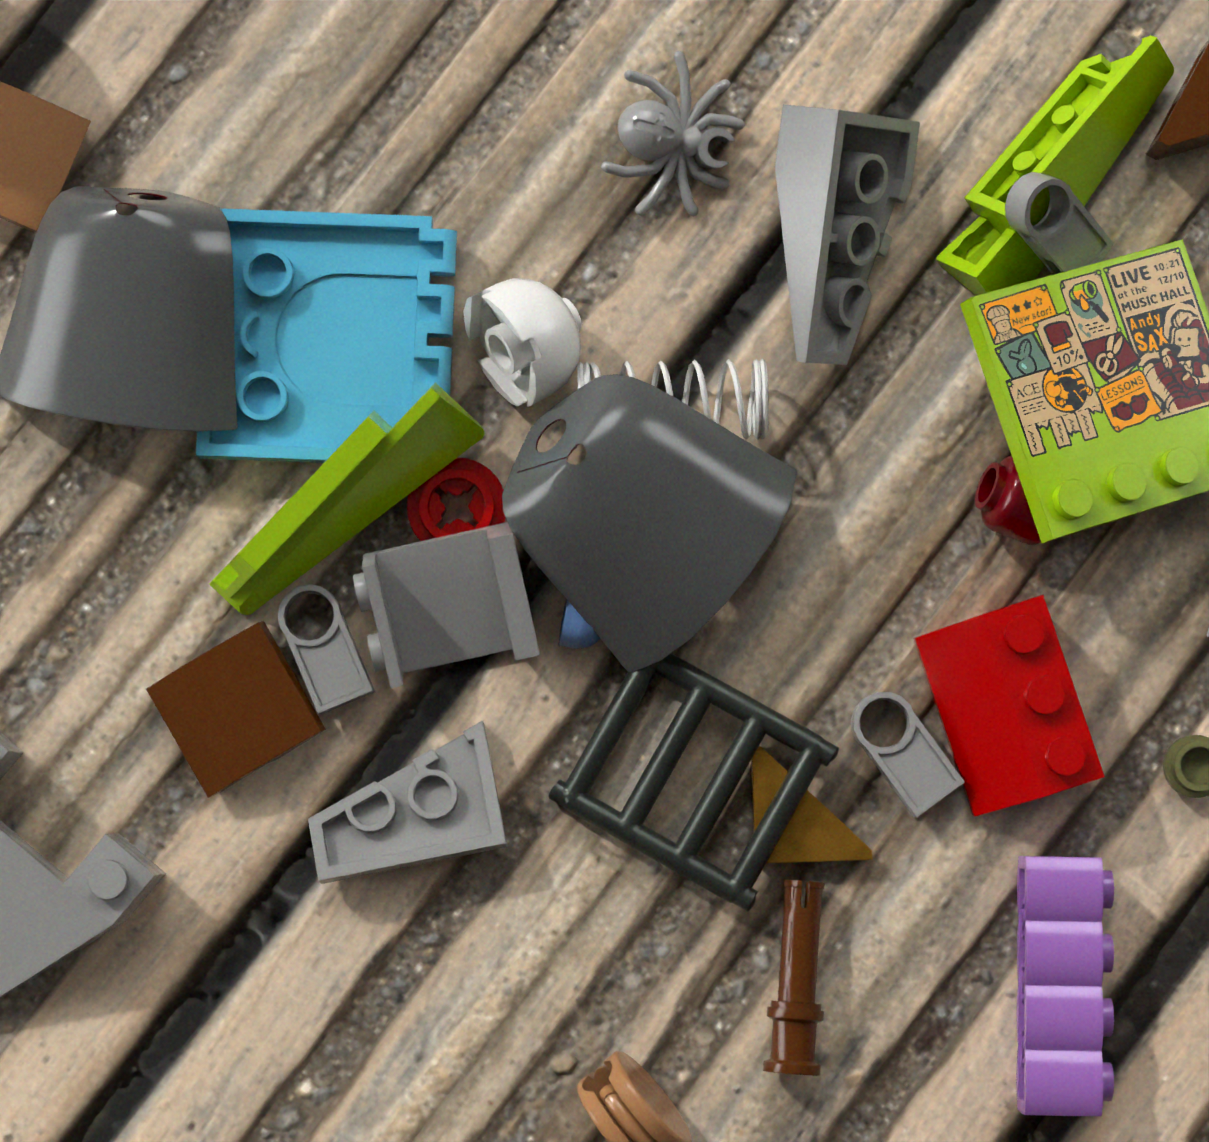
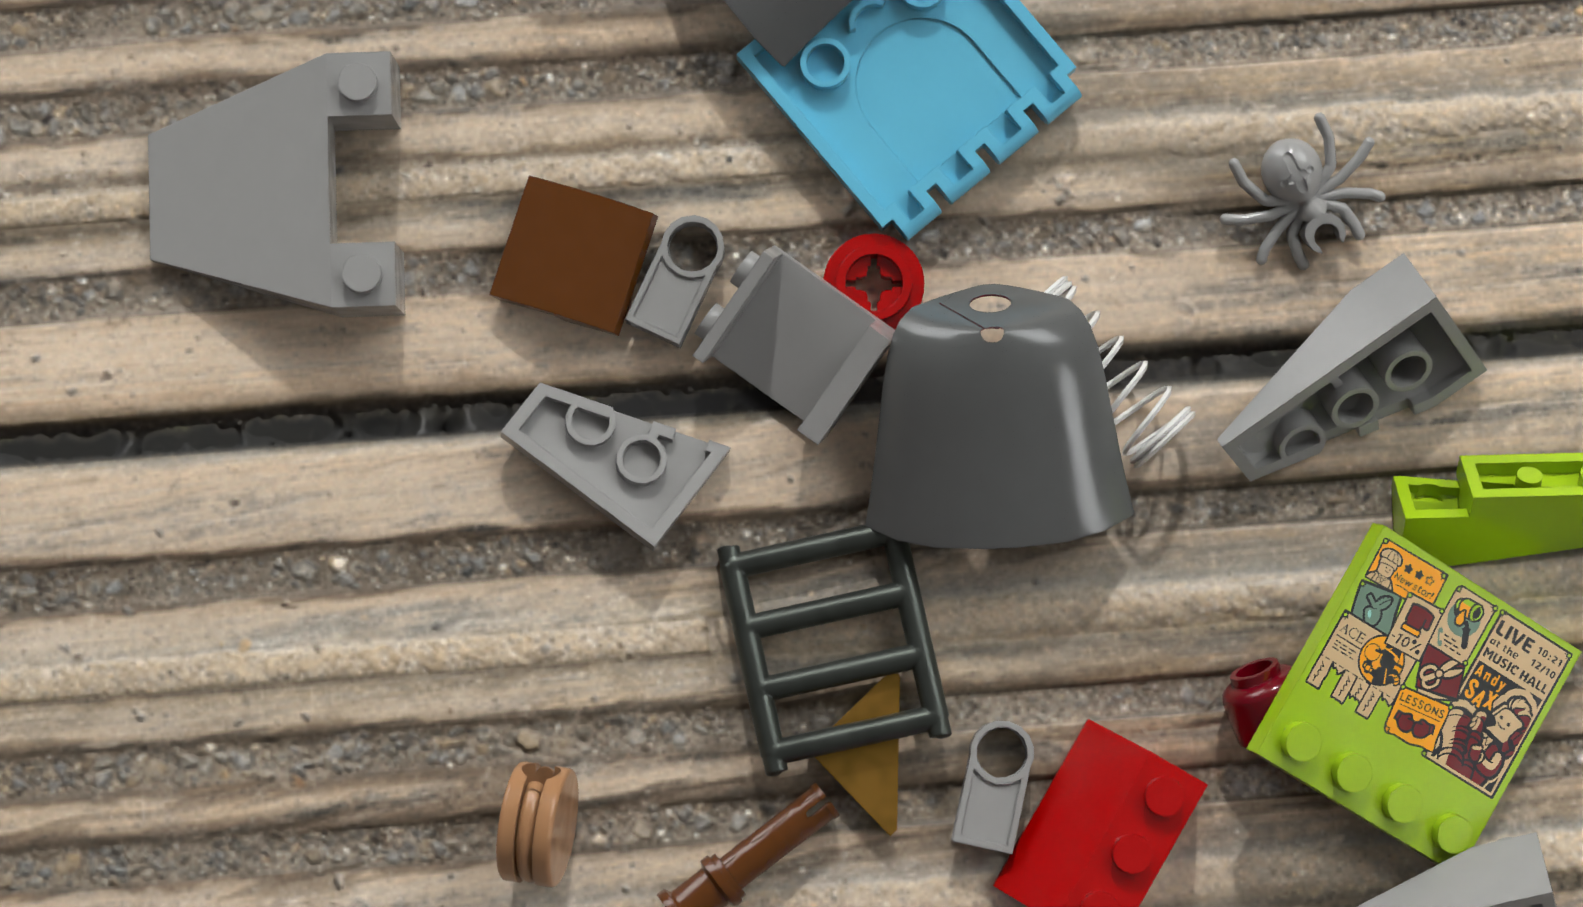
camera: 50 degrees right, 0 degrees up
lime wedge [209,382,485,615] -> none
white cylinder [463,278,582,407] -> none
medium blue hinge [558,599,601,649] -> none
light grey piece [1005,172,1114,275] -> none

